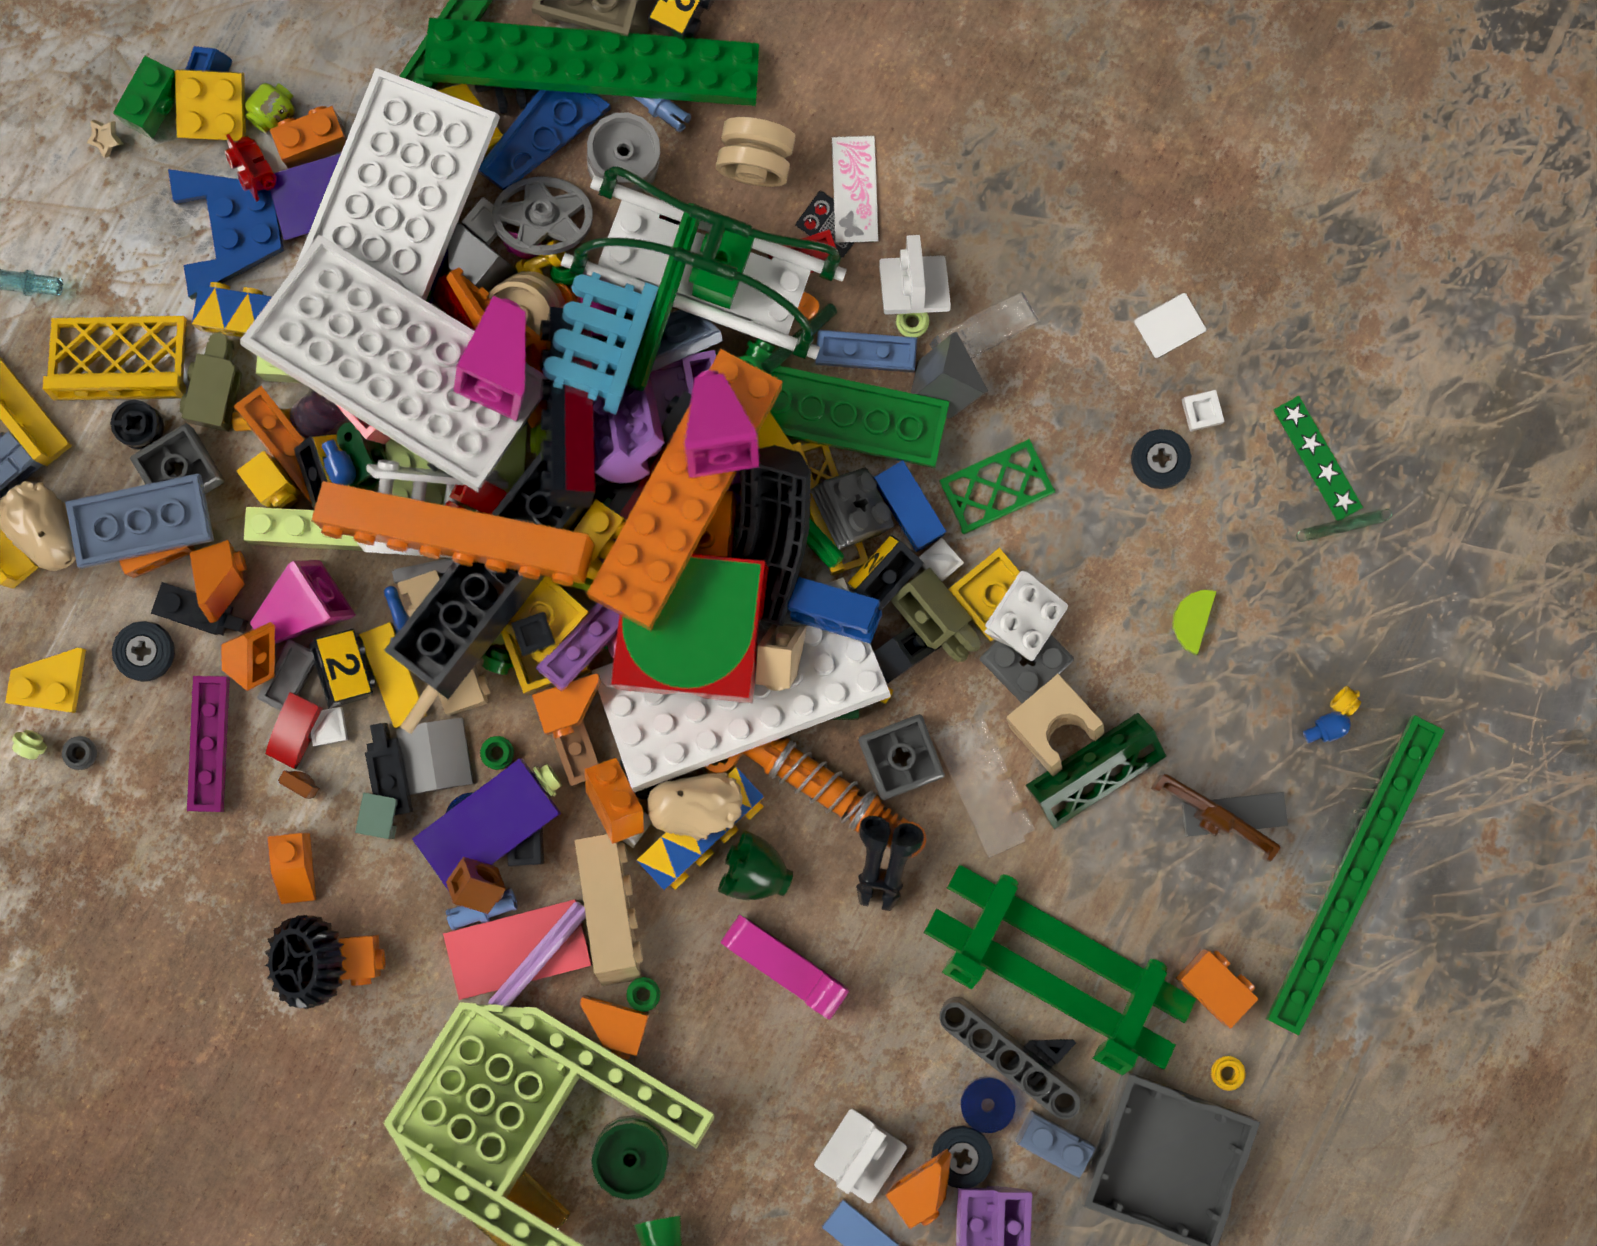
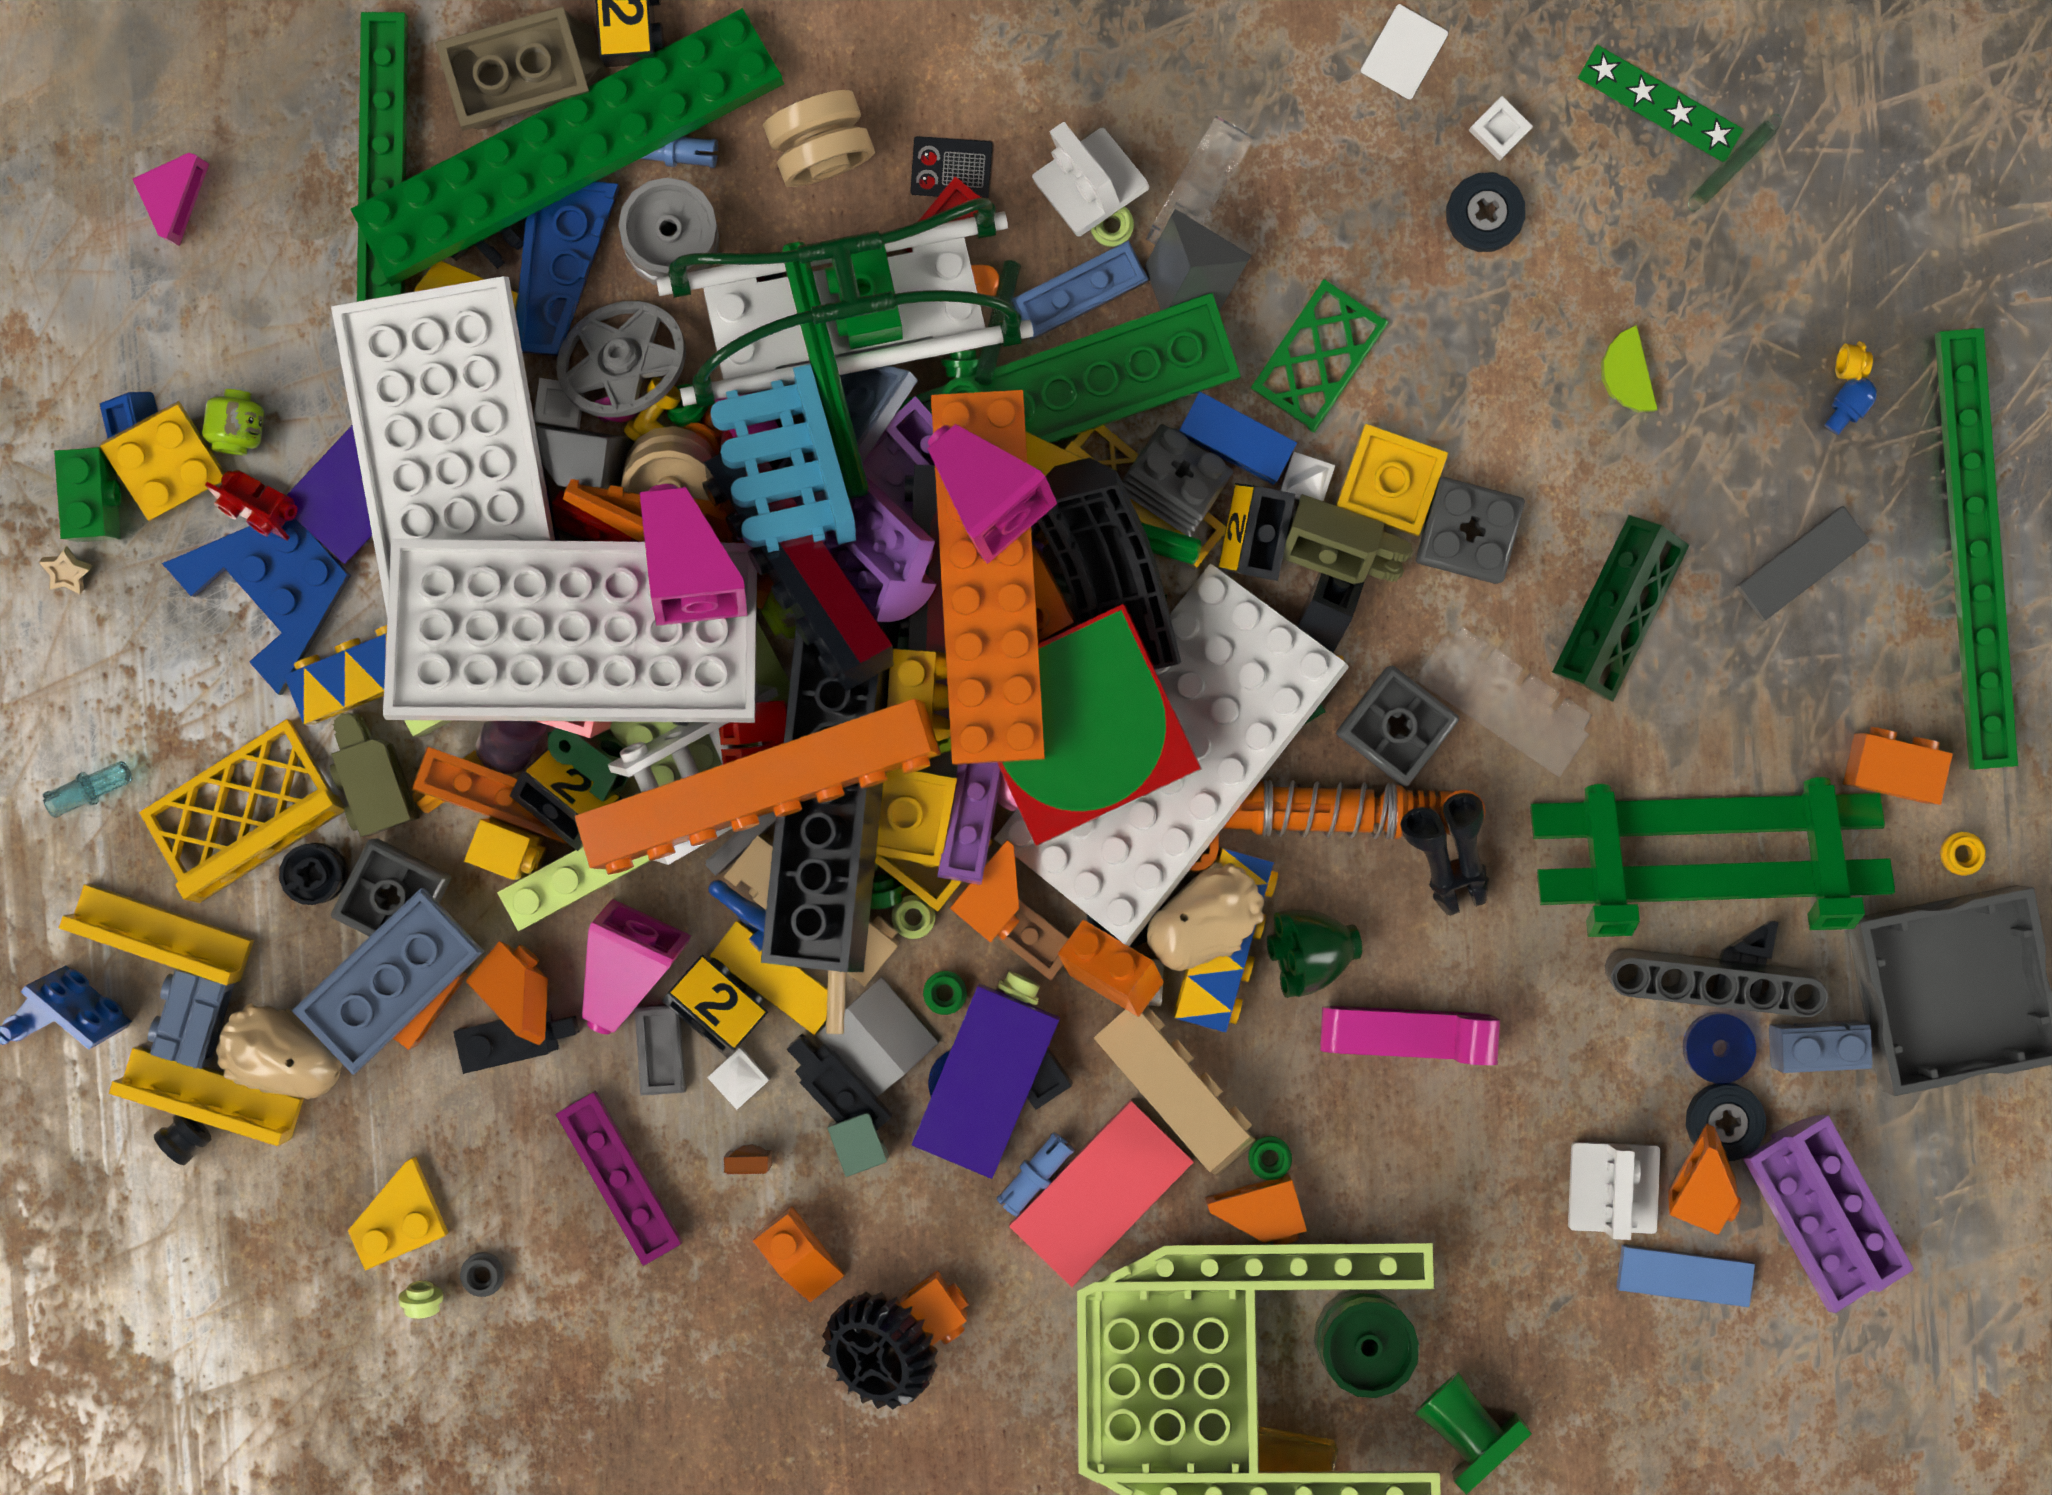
camera: 25 degrees left, 5 degrees up
black bush [112,621,175,682] -> none
orange slope [221,622,275,691] -> none
slope [265,692,323,769] -> none
orange brick [270,106,347,169] -> none
blue cylinder [322,440,356,486] -> none
dark orange brick [446,856,506,914] -> none
lavender axle [488,902,586,1007] -> none
black tile [511,611,556,656] -> none
tan slope [756,623,806,691] -> none
blue piece [787,577,882,644] -> none
white sticker [832,136,878,243] -> none
white bracket [985,570,1068,661] -> none
tan piece [1006,674,1105,777] -> none
reddish brown plate [1151,774,1281,862] -> none
none -> yellowish green plate [892,895,935,939]

